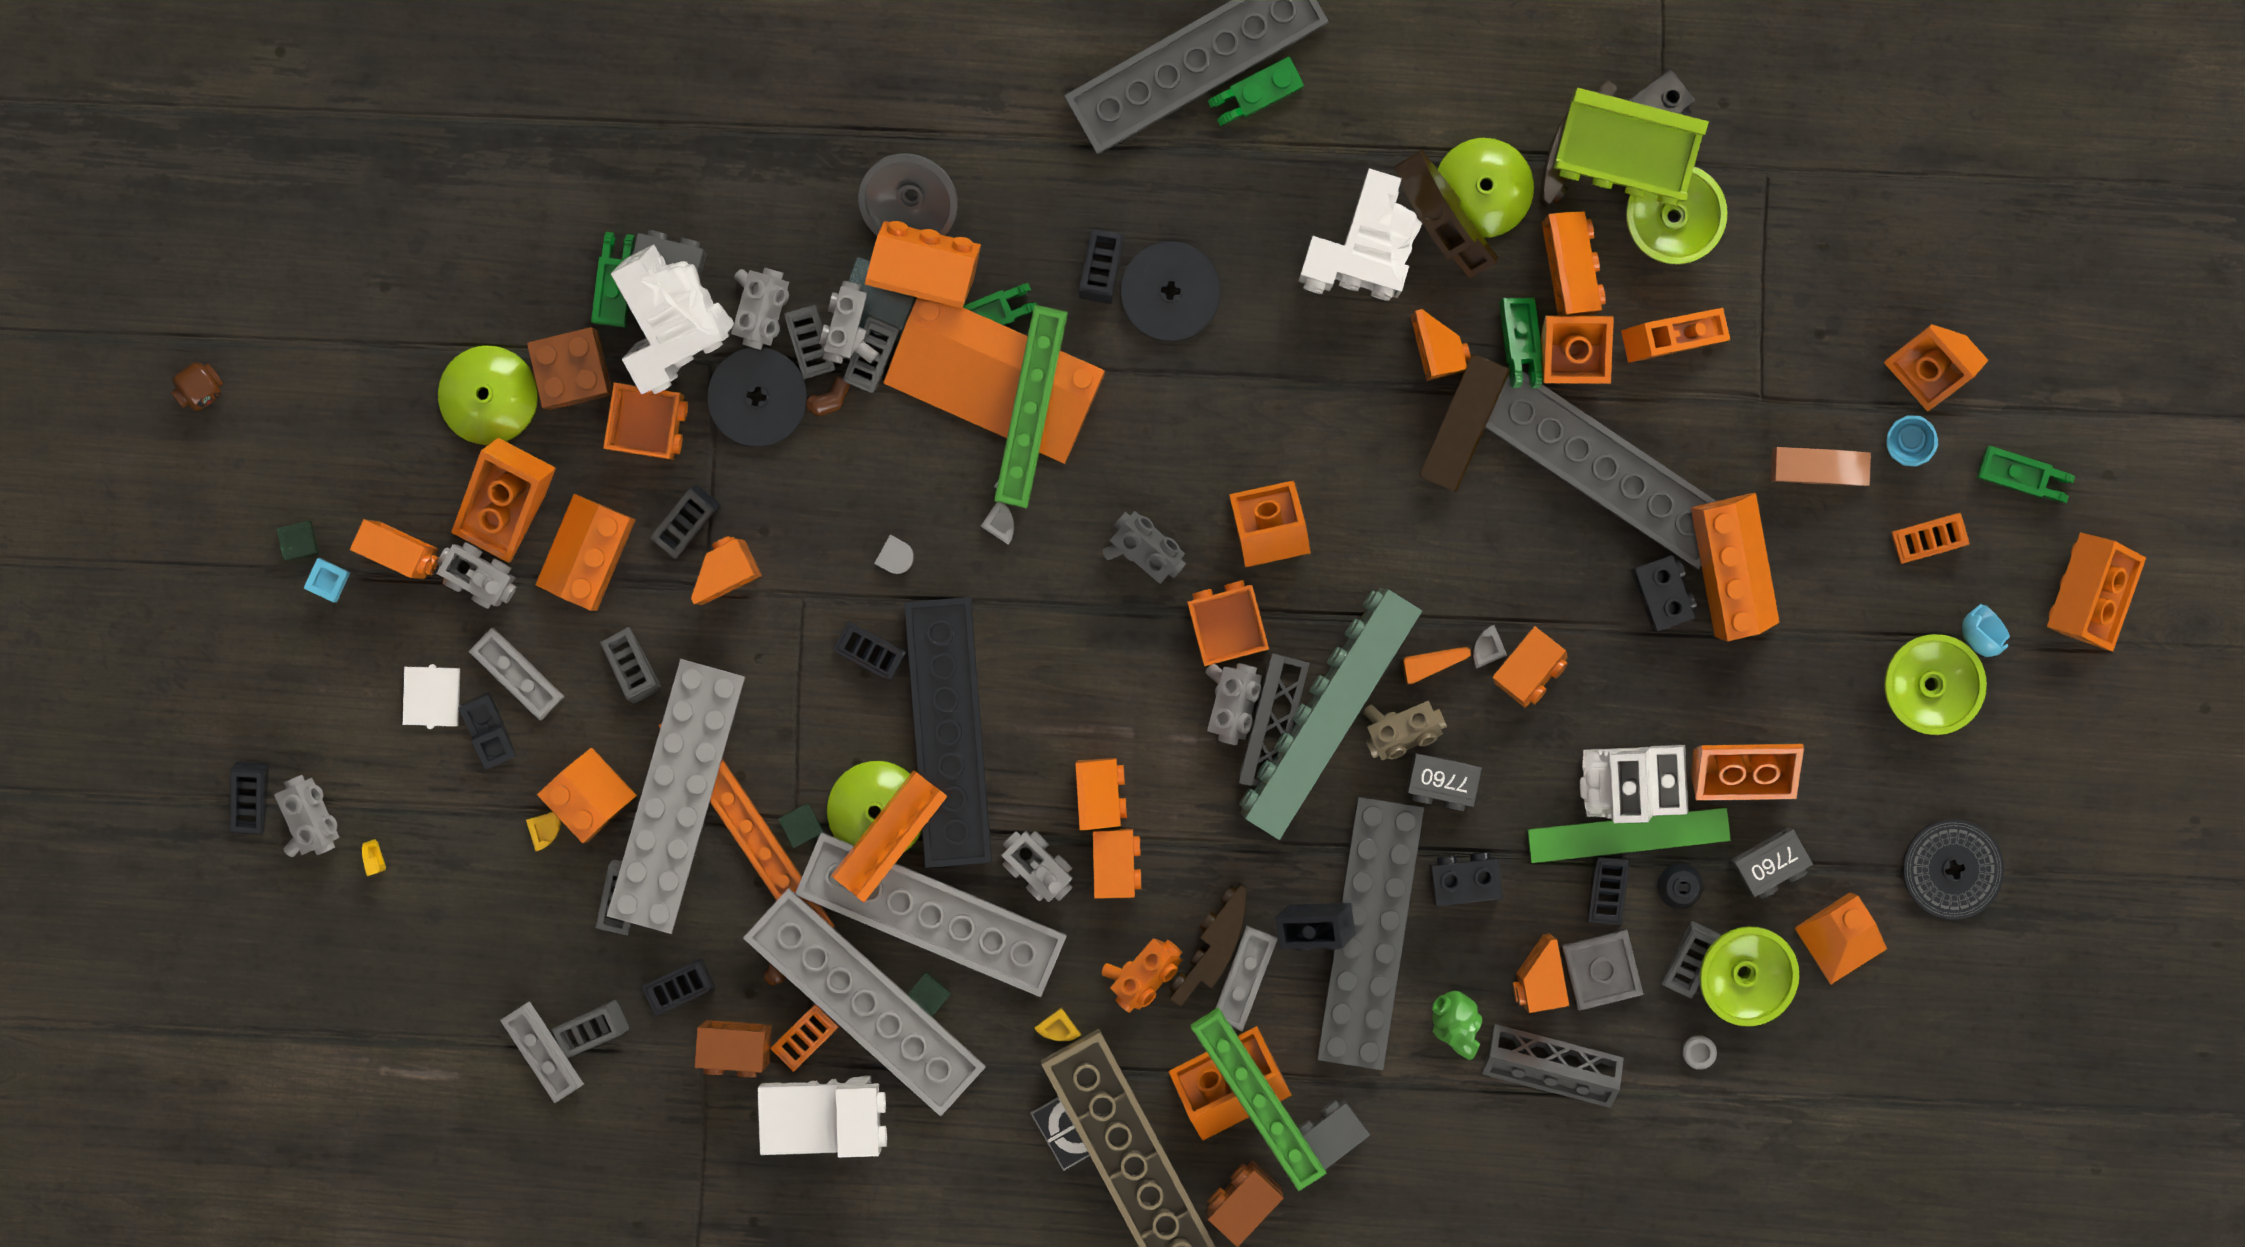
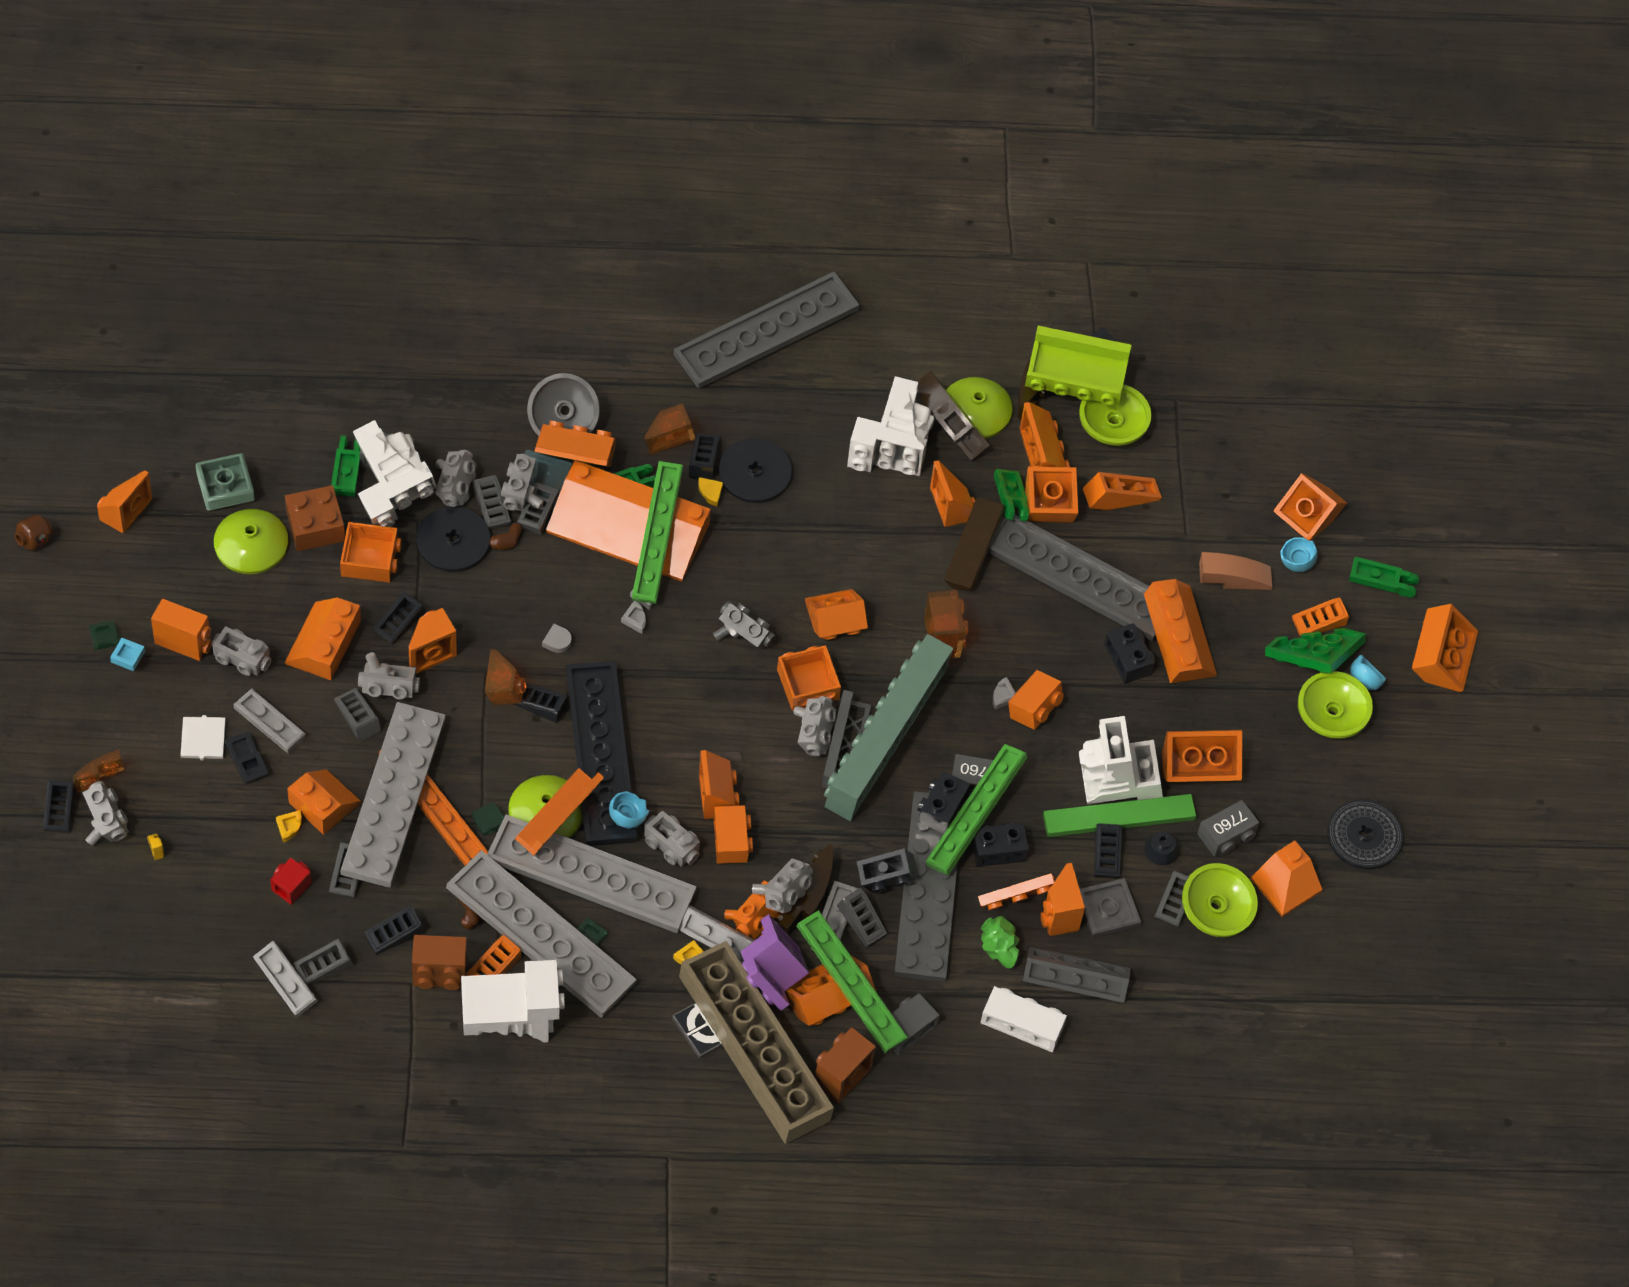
camera: 10 degrees left, 30 degrees down
orange slope [451,438,556,563] -> none
green hinge [1208,56,1304,126] -> none
dark tan brick [1363,701,1447,760] -> none
orange slope [1402,647,1471,685] -> none
light grey tile [1682,1035,1717,1069] -> none
none -> clear orange slope [73,750,123,793]
none -> orange slope [97,470,152,534]
none -> sand green brick [195,453,255,511]
none -> red brick [270,858,312,905]
none -> light grey brick [358,652,420,699]
none -> clear orange slope [485,649,526,705]
none -> medium azure hair [609,791,649,829]
none -> clear orange slope [644,403,695,455]
none -> light grey tile [679,906,755,964]
none -> yellow tile [698,477,723,507]
none -> medium lavender bracket [741,914,809,1010]
none -> light grey brick [752,858,813,913]
none -> dark grey slope [837,888,887,947]
none -> black brick [917,771,970,834]
none -> clear orange brick [924,590,968,658]
none -> bright green tile [925,744,1027,875]
none -> wing [978,873,1057,911]
none -> white brick [981,986,1067,1052]
none -> green plate [1265,628,1366,674]

